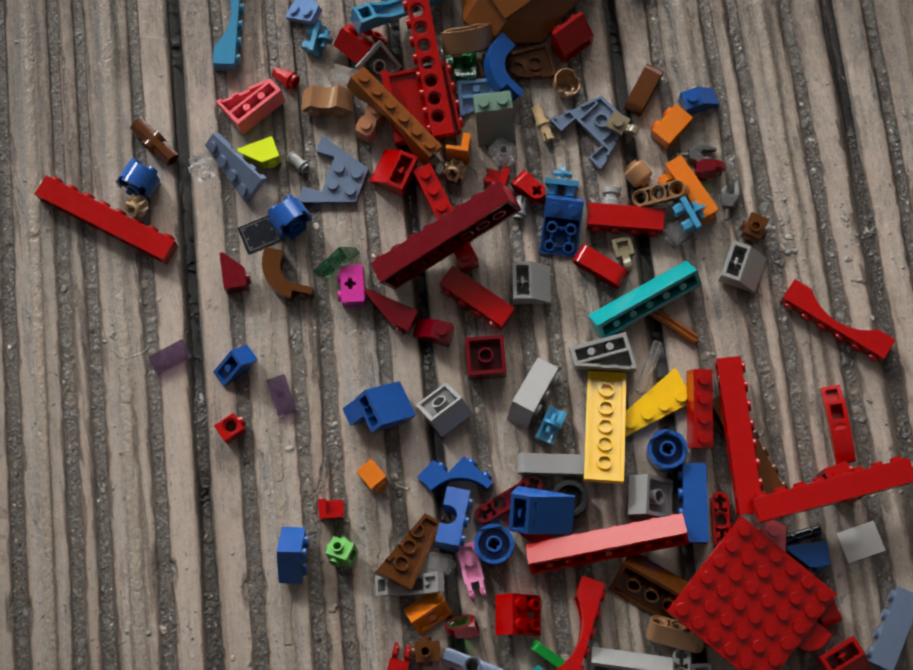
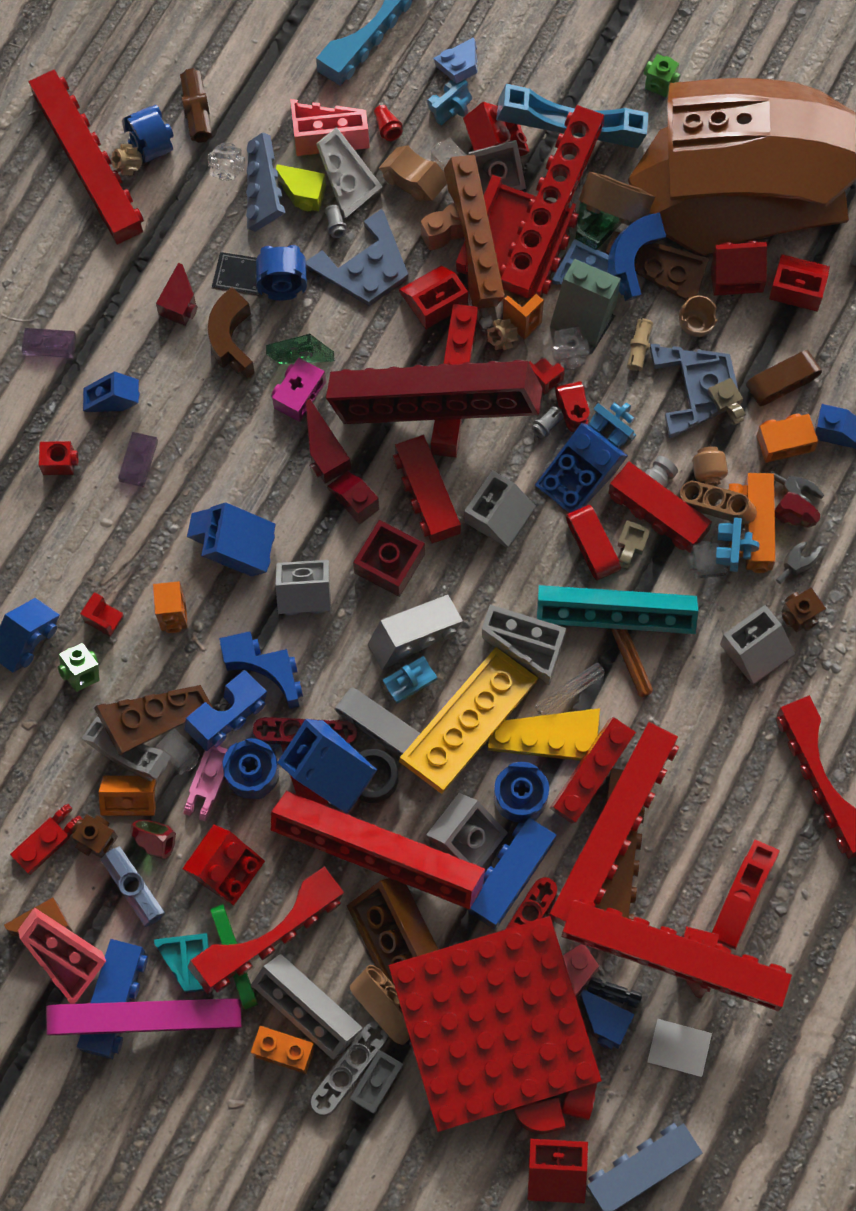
camera: 30 degrees right, 5 degrees down
none -> white wing [316,127,382,218]
none -> red slope [769,254,830,312]

